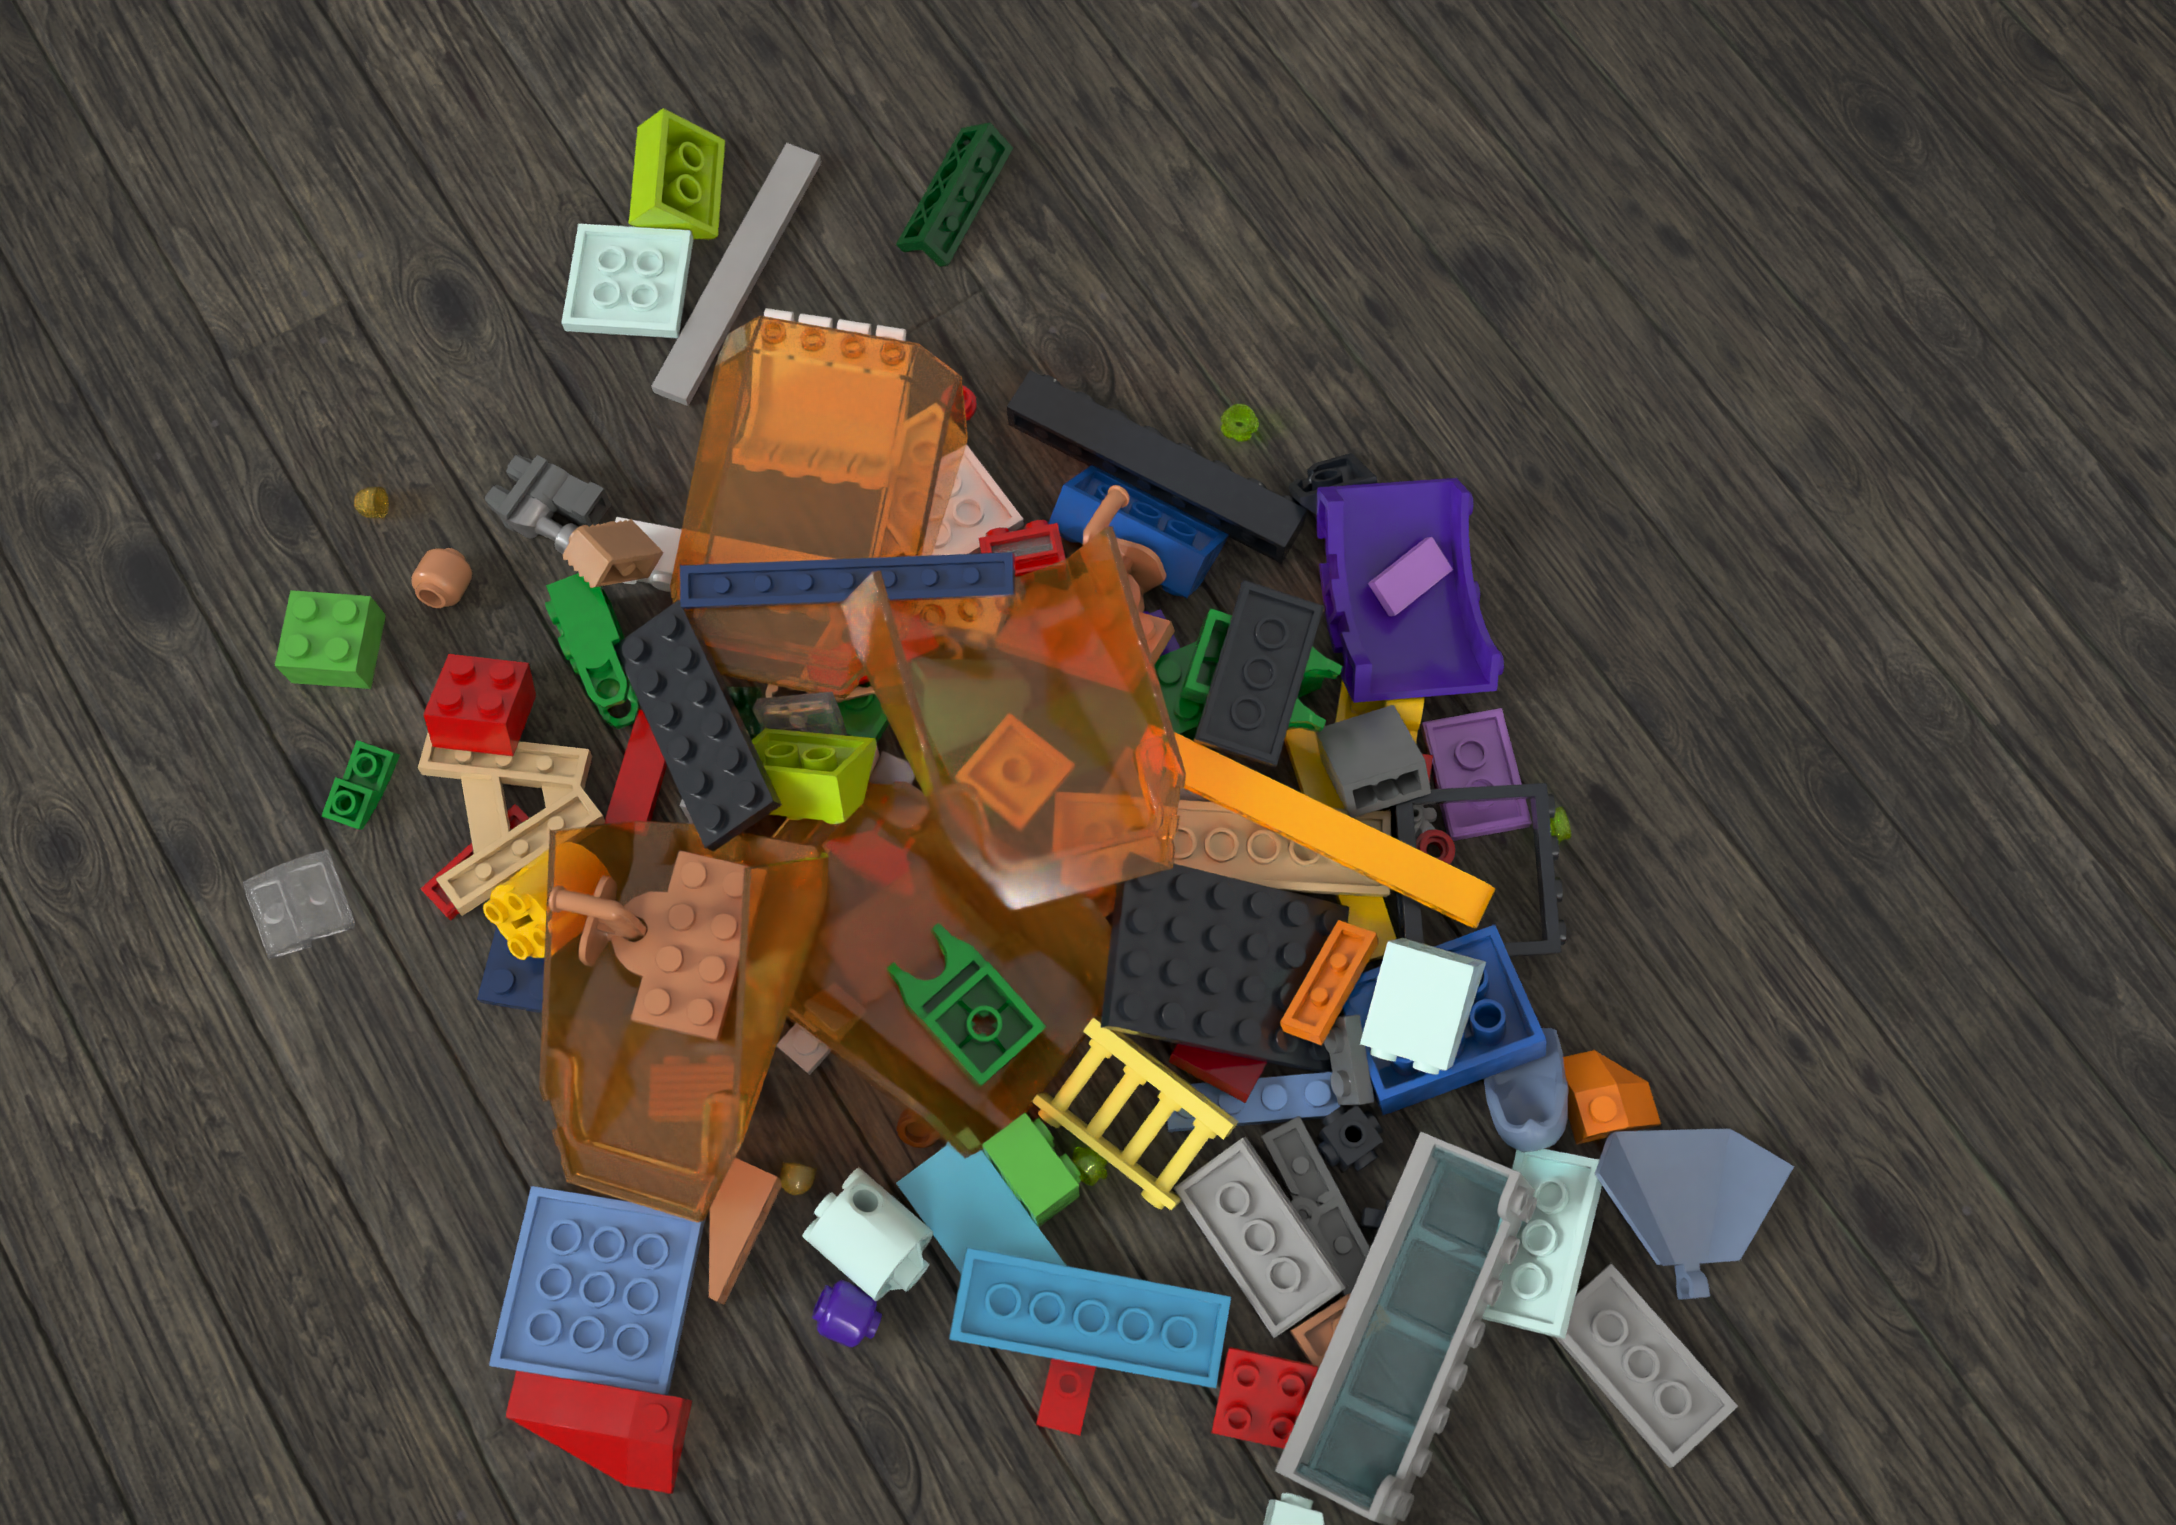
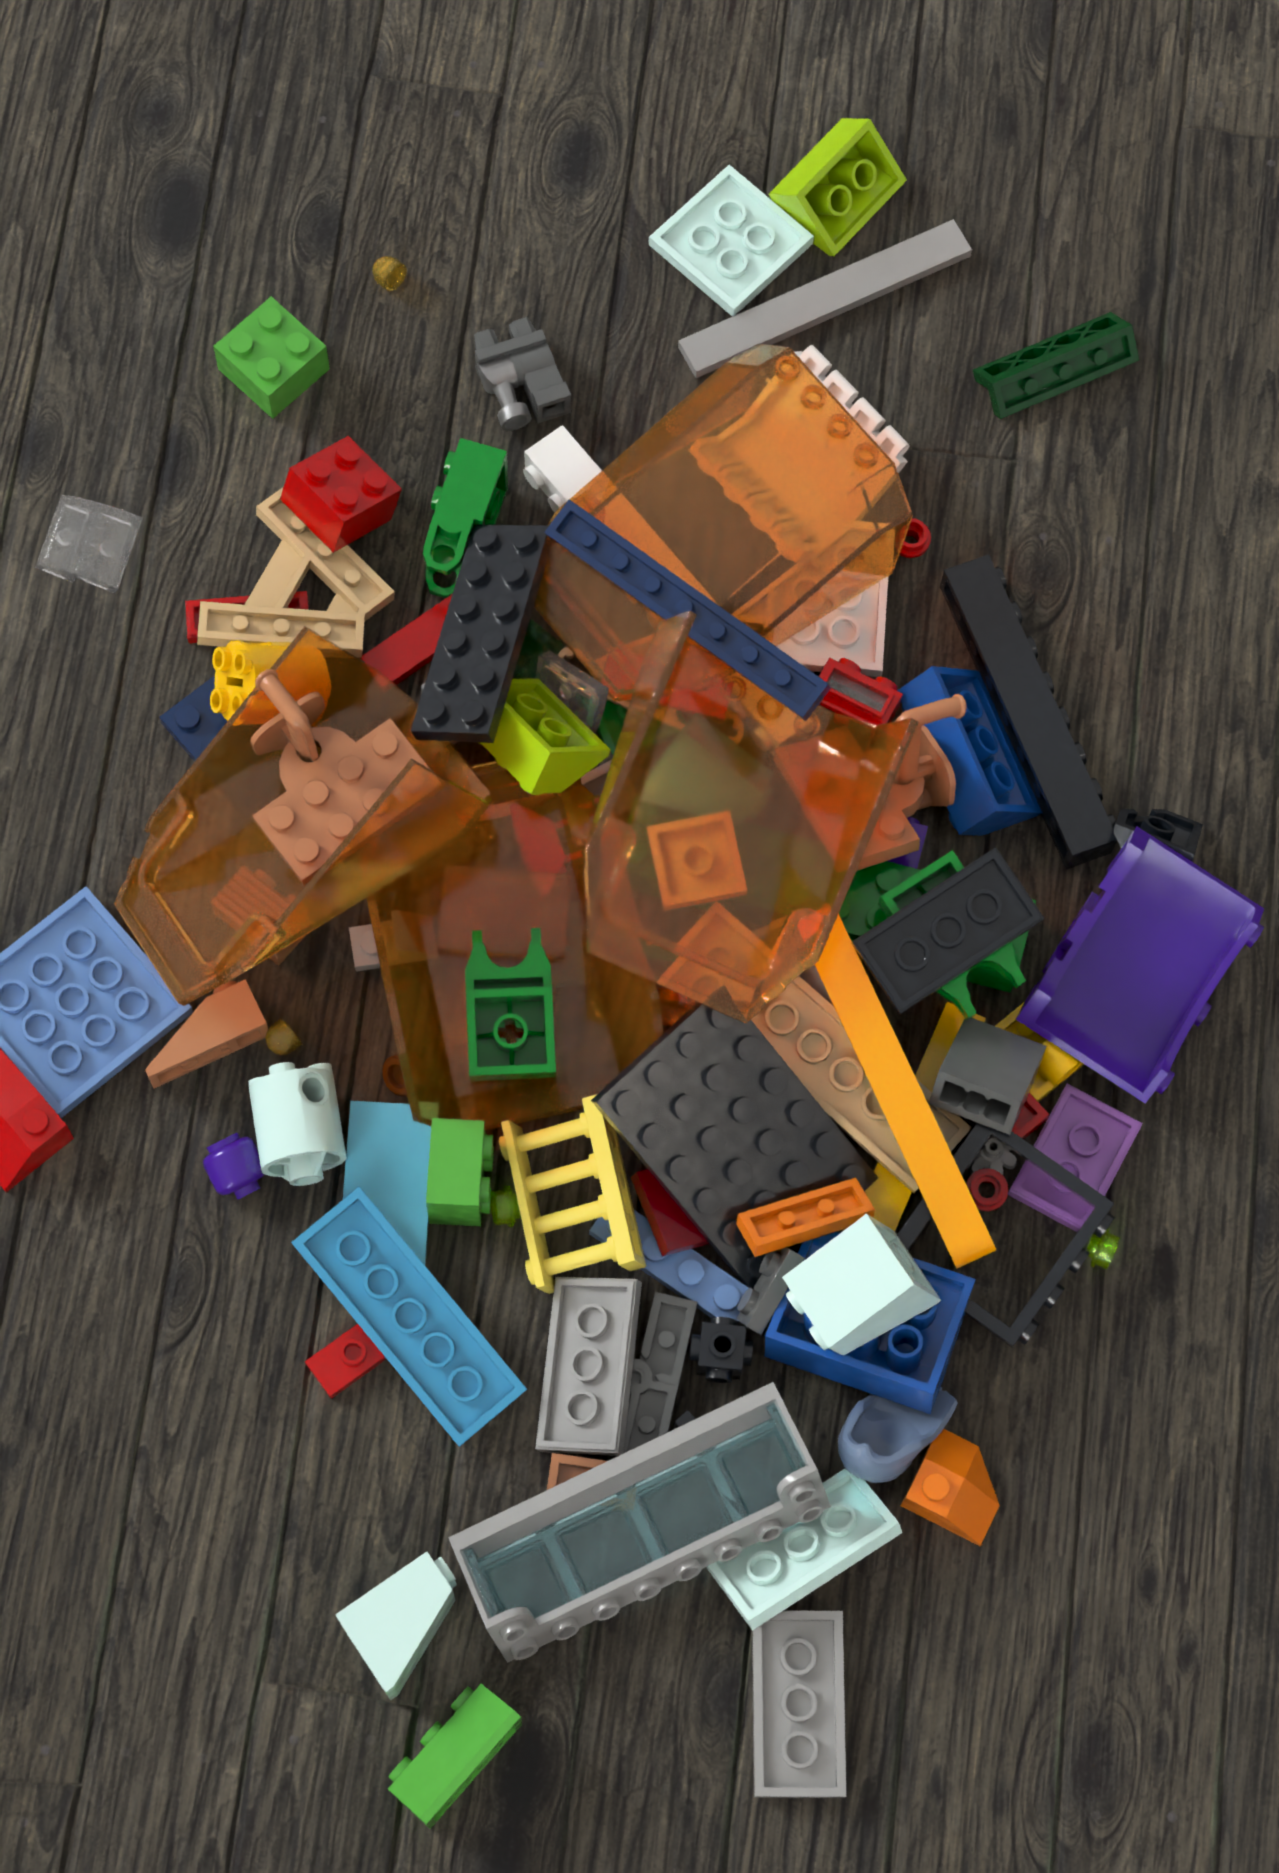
camera: 35 degrees right, 0 degrees up
green slope [322,740,400,830] -> none
nougat head [411,548,472,608] -> none
medium nougat brick [563,519,663,588] -> none
red hinge [1212,1347,1318,1449] -> none
clear neon green plate [1221,404,1259,442] -> none
medium lavender tile [1368,537,1453,616] -> none
sand blue panel [1595,1128,1794,1300] -> none

